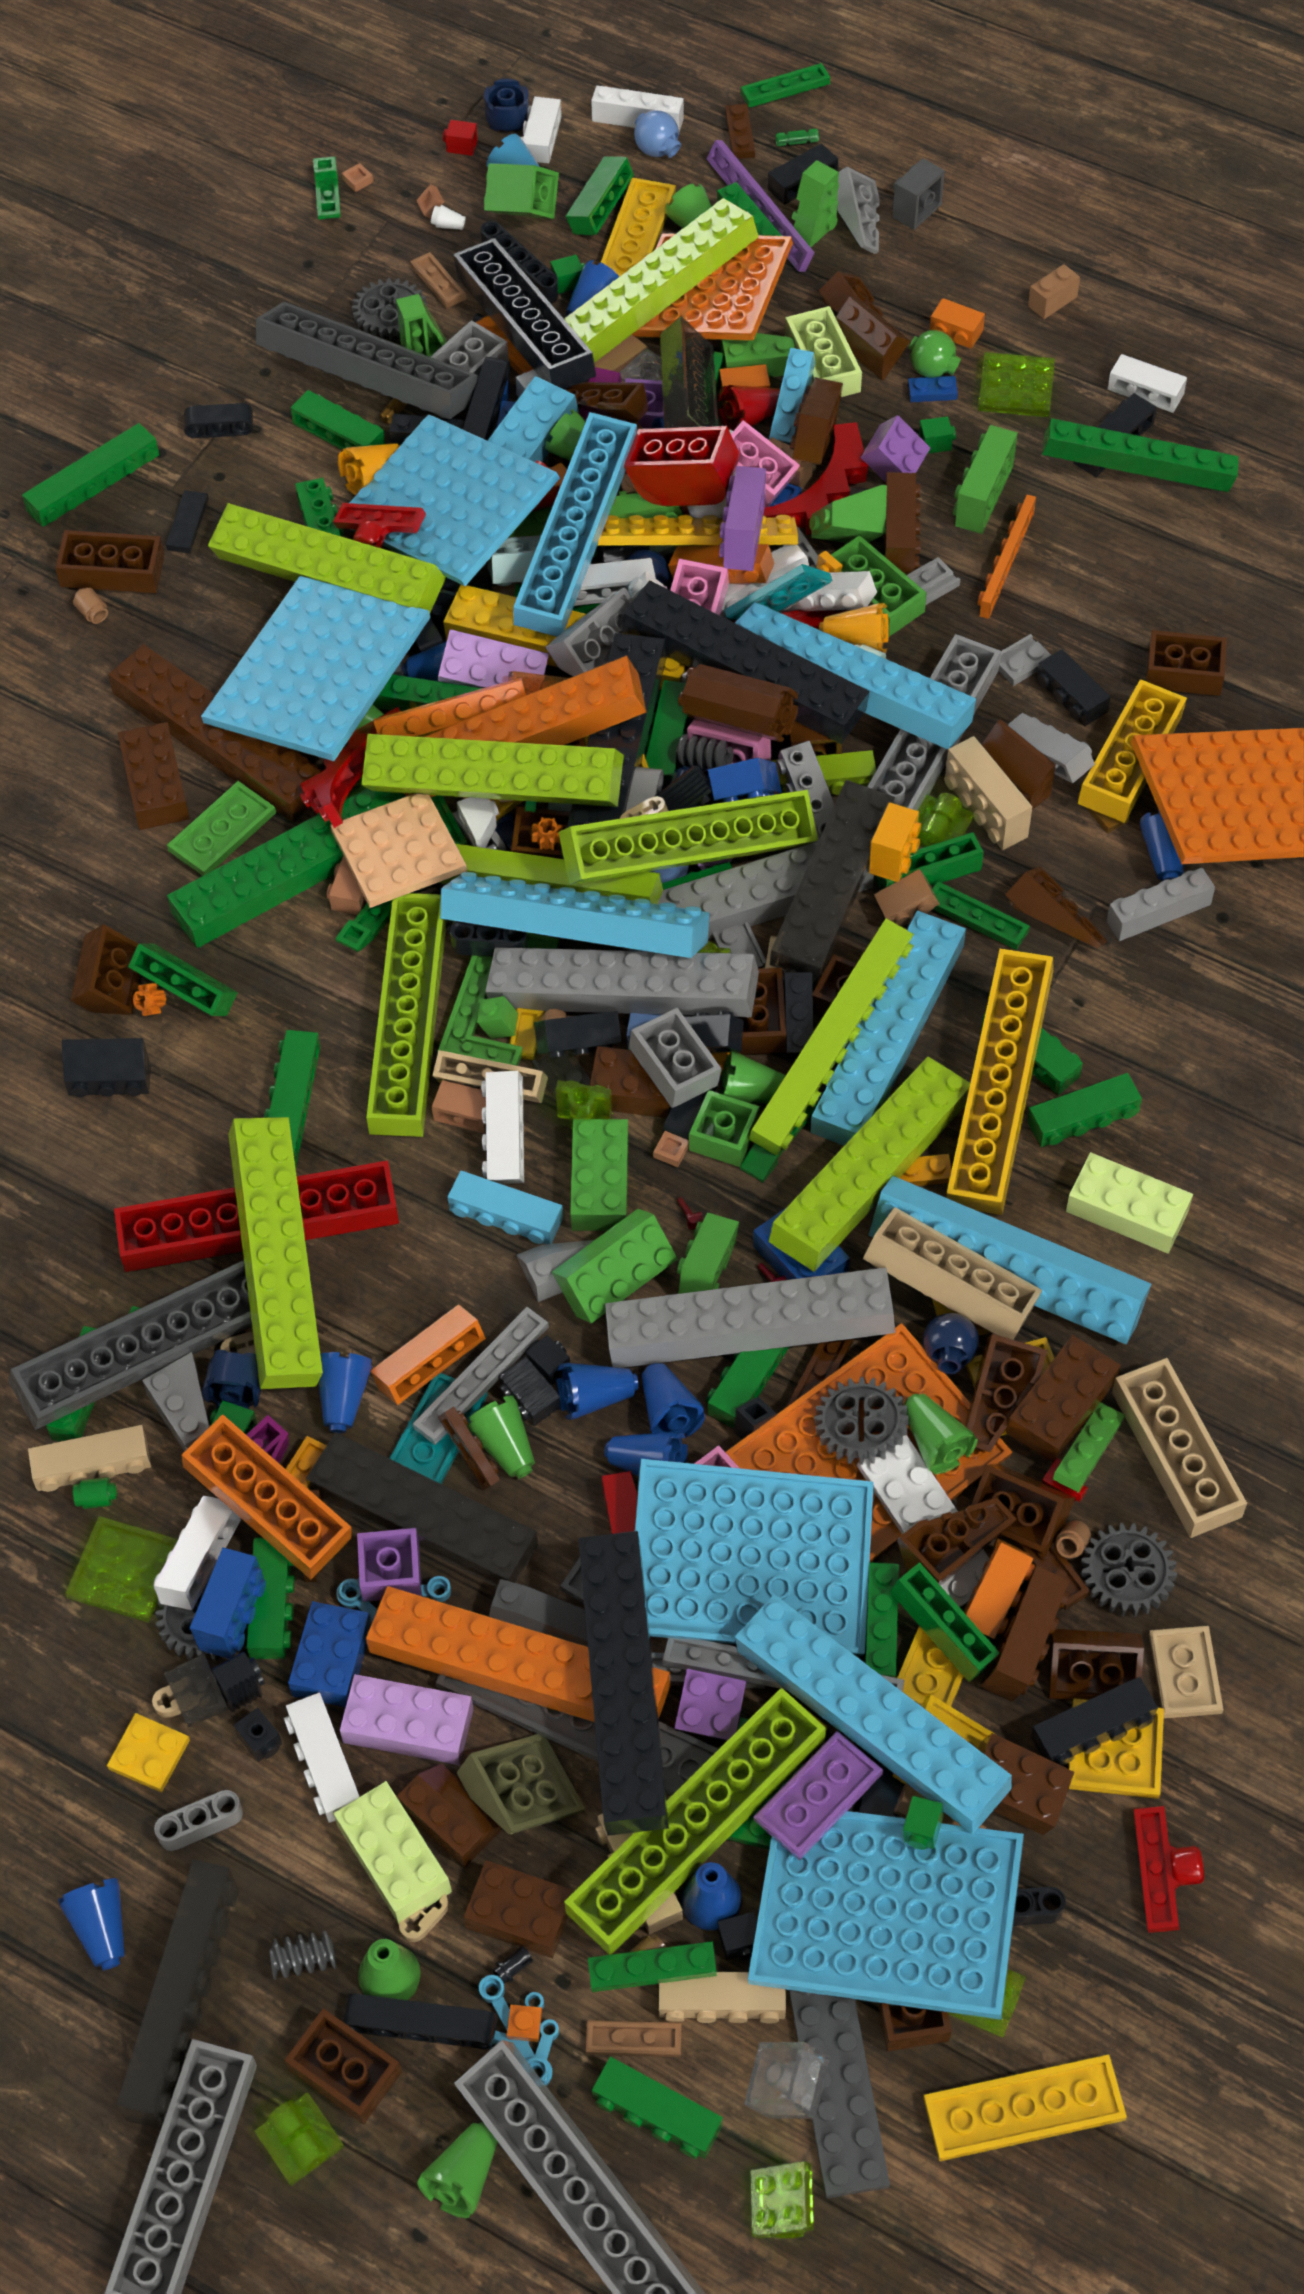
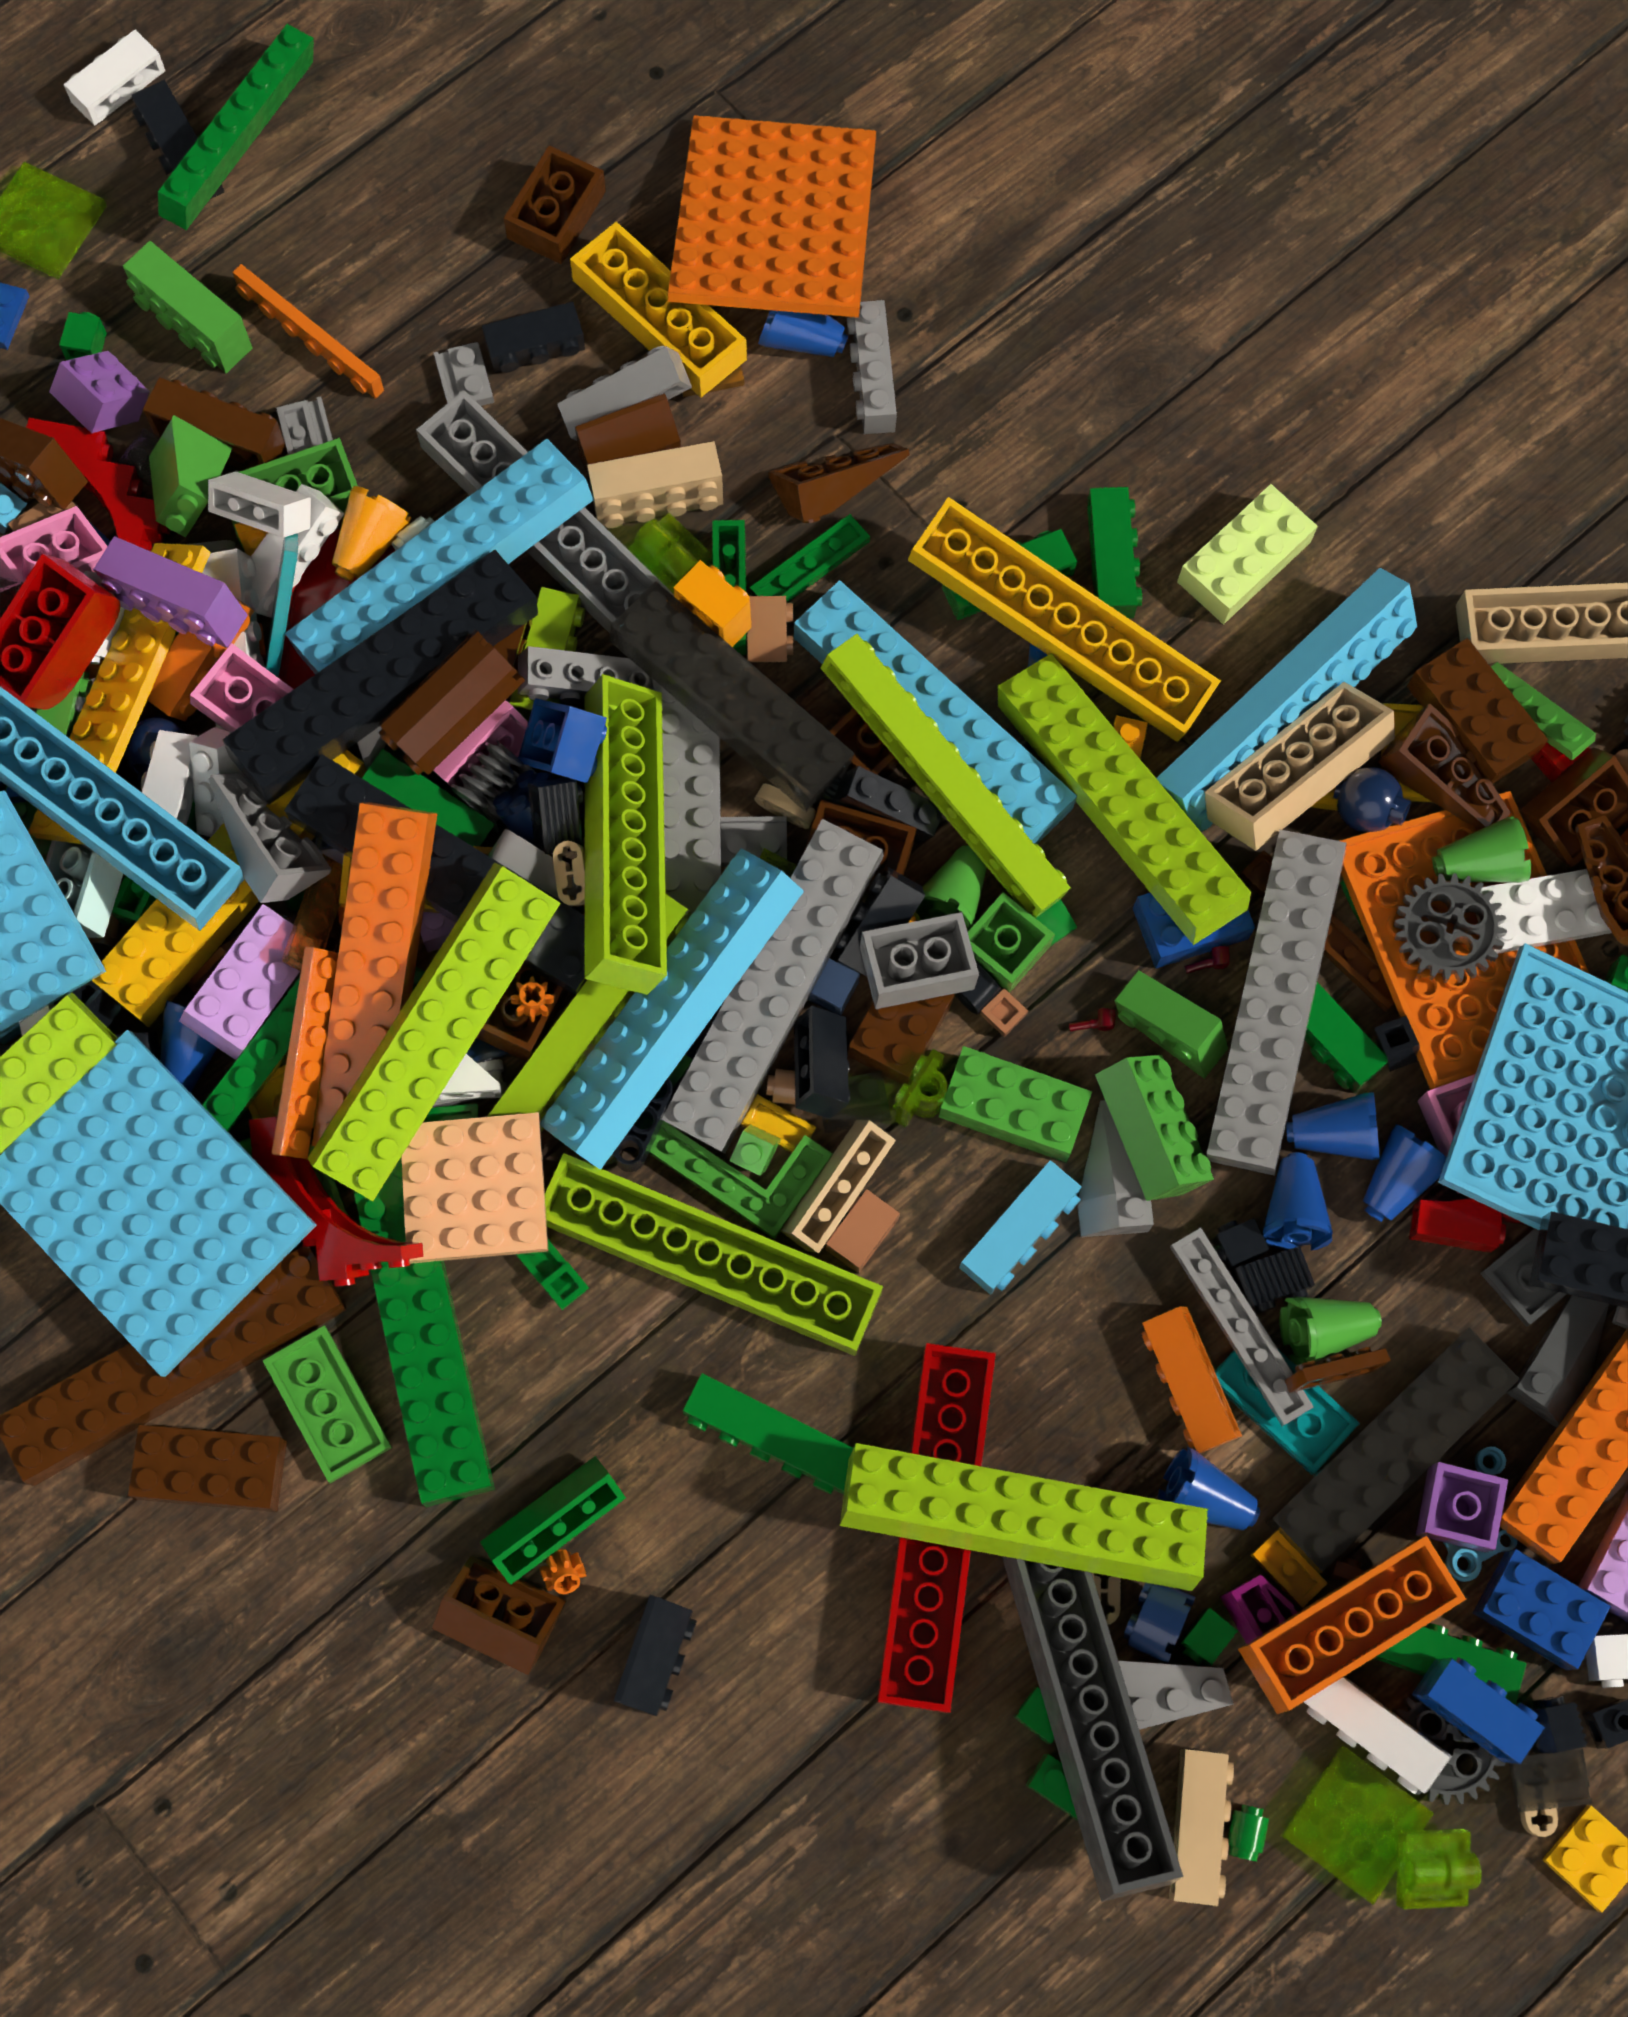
camera: 75 degrees left, 15 degrees up
nougat brick [327,855,367,915] -> none
white brick [481,1071,524,1184] -> none
none -> white brick [208,471,311,538]
none -> clear neon green plate [1396,1829,1481,1909]

